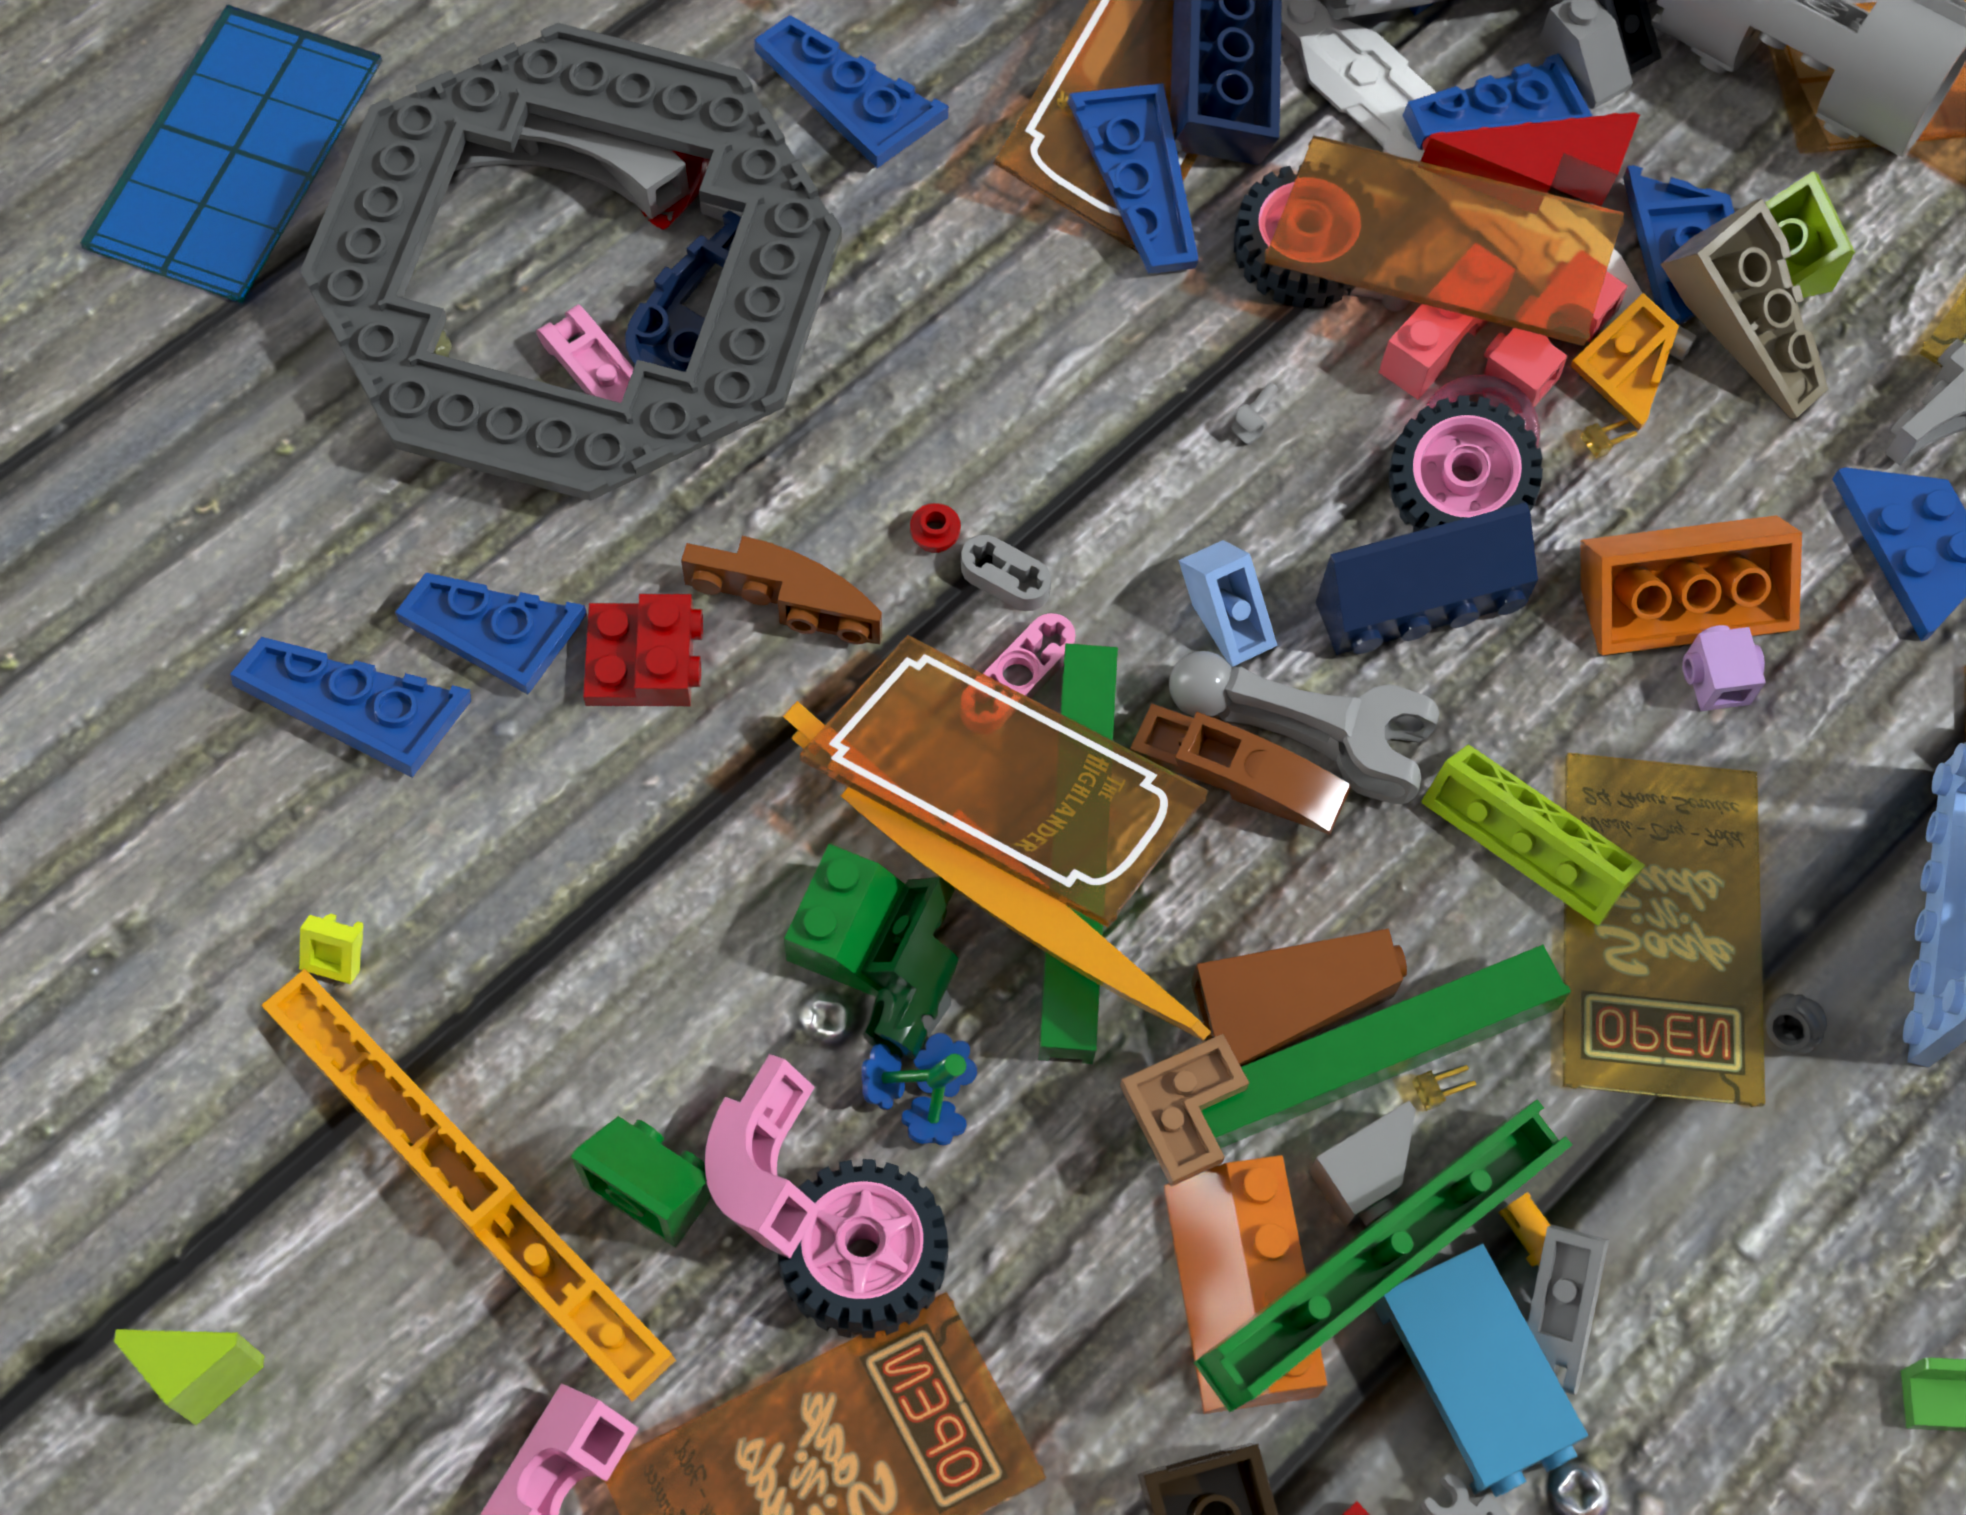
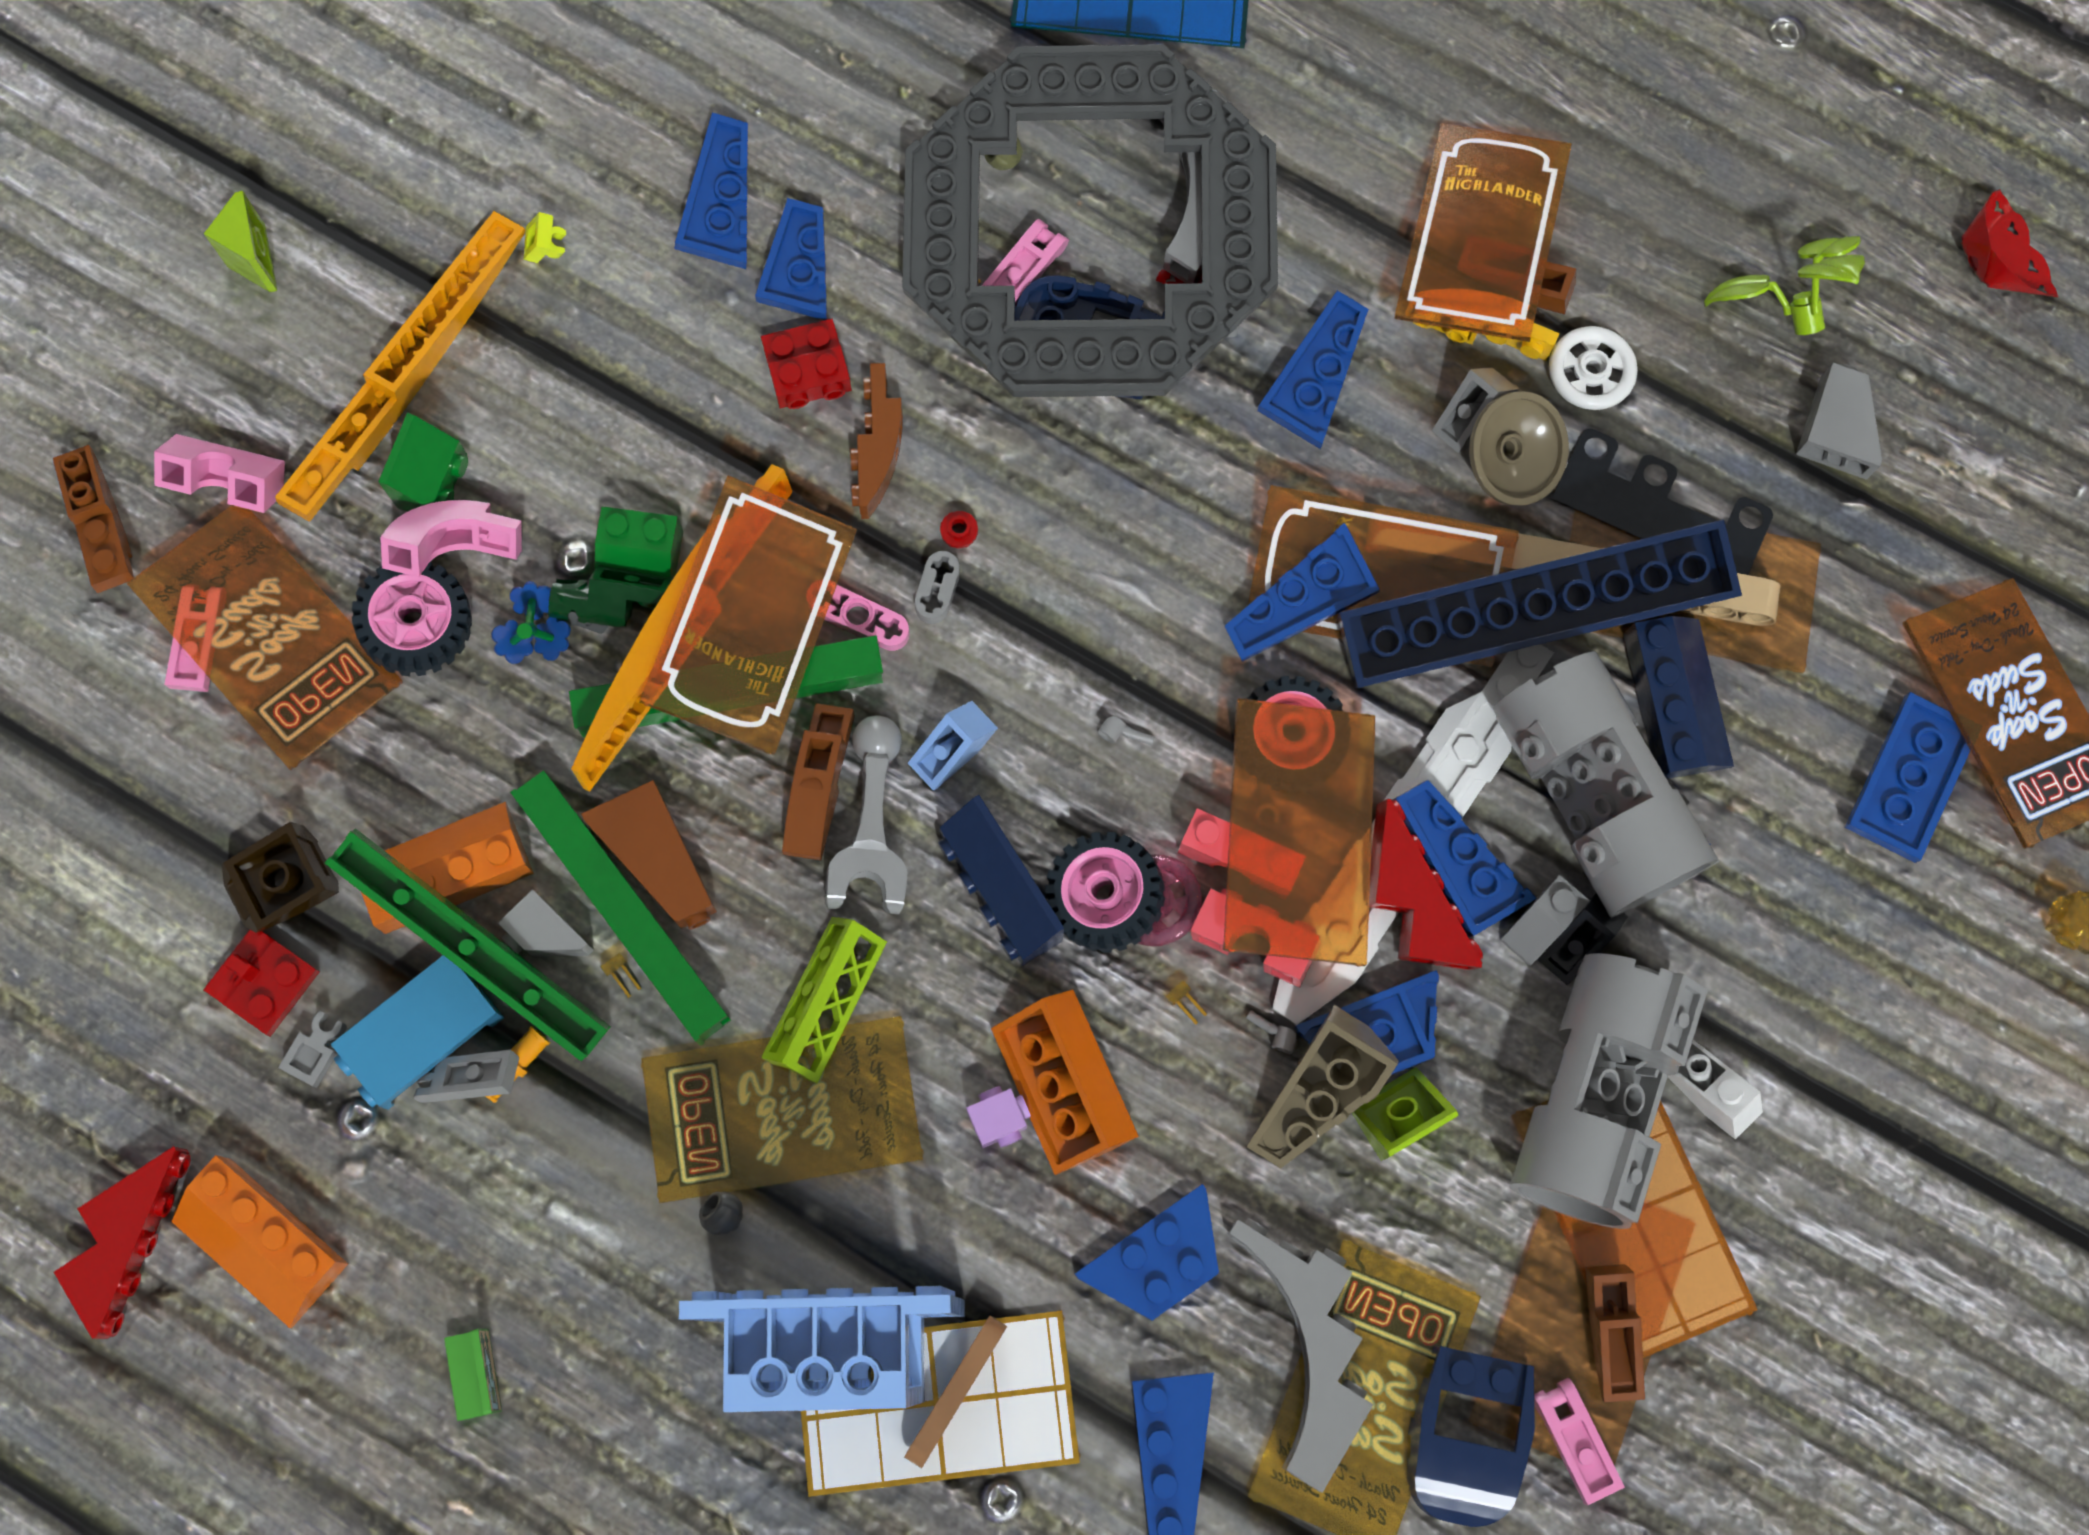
camera: 75 degrees right, 10 degrees up
medium nougat plate [1120,1034,1249,1187] -> none
light orange wing [1571,293,1679,430] -> none

